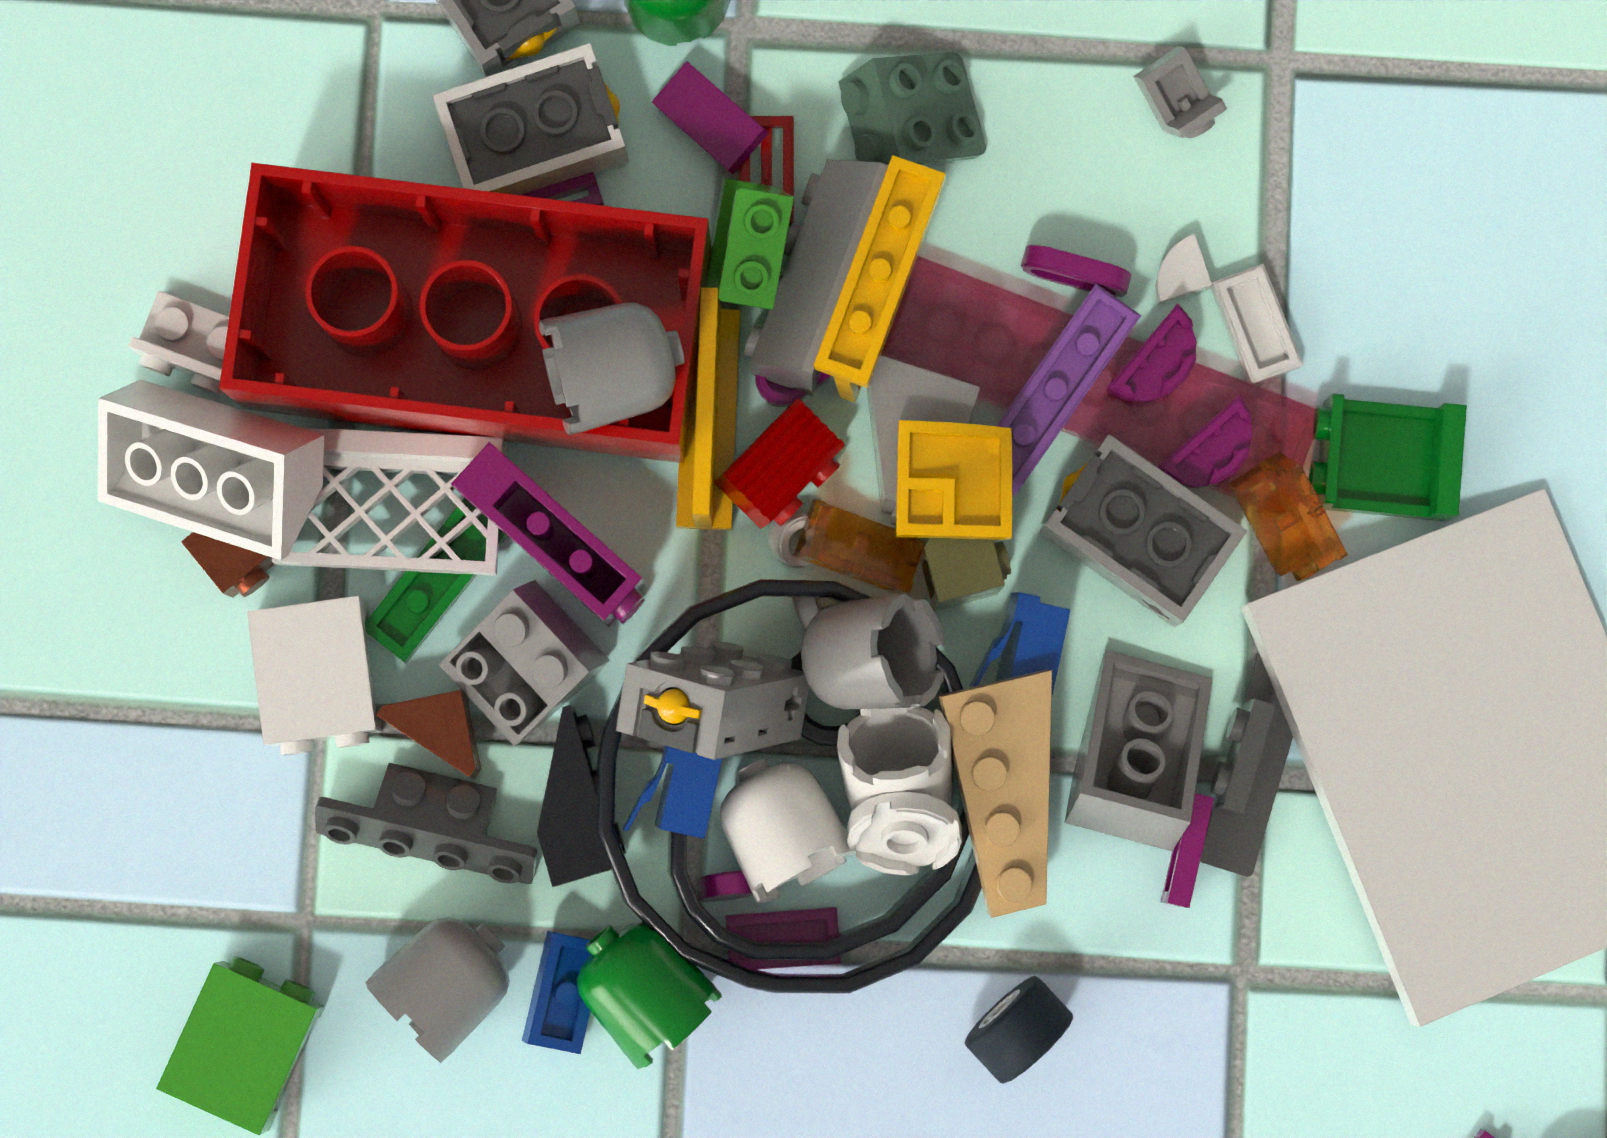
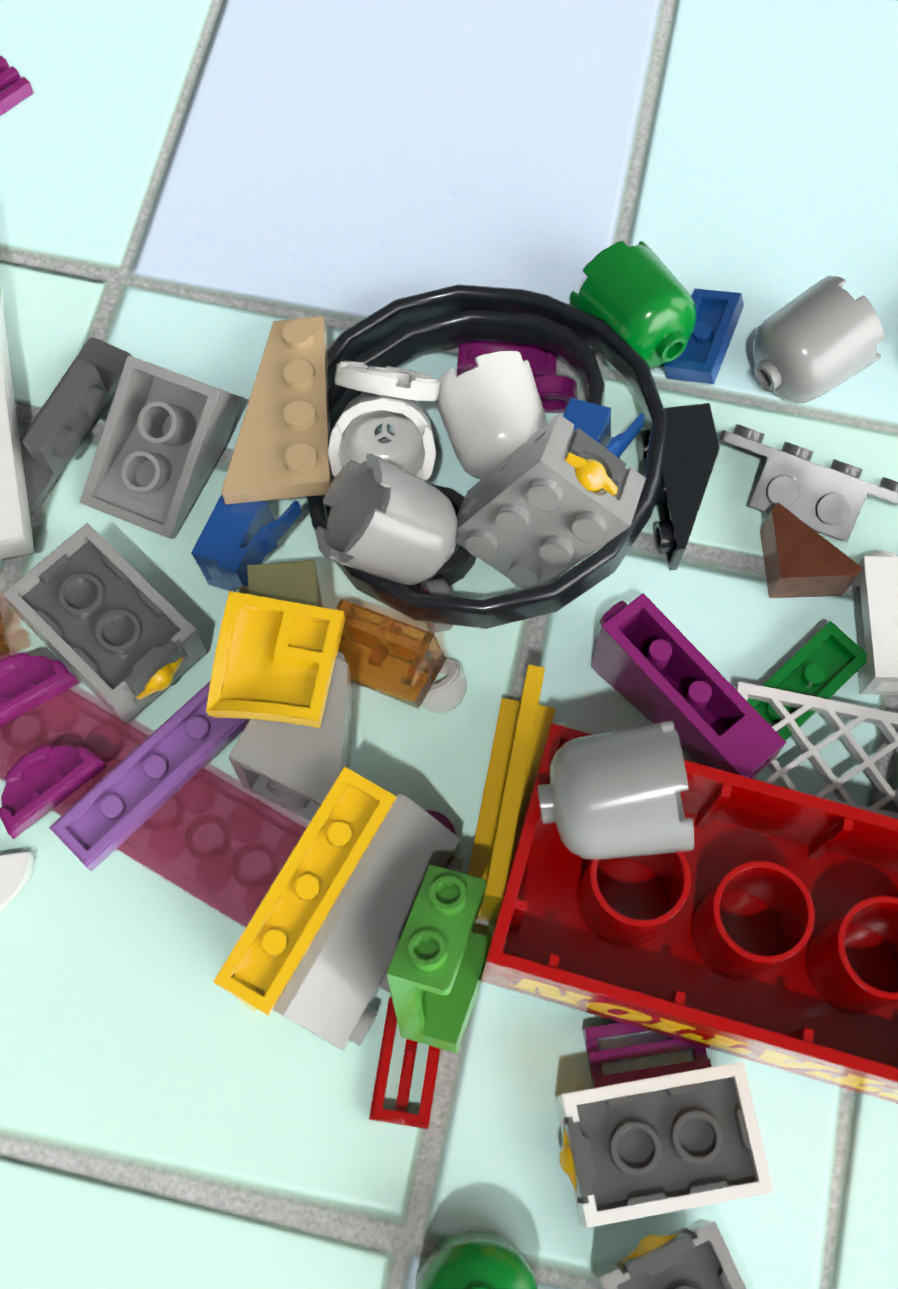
camera: 170 degrees left, 15 degrees down
light grey slope [438,580,610,746] -> none
magenta tile [651,61,769,174] -> none
red brick [714,399,845,529] -> none
sand green bracket [838,52,986,165] -> none
black wheel [964,976,1073,1084] -> none
magenta tile [1020,245,1132,297] -> none
magenta tile [1160,793,1214,908] -> none

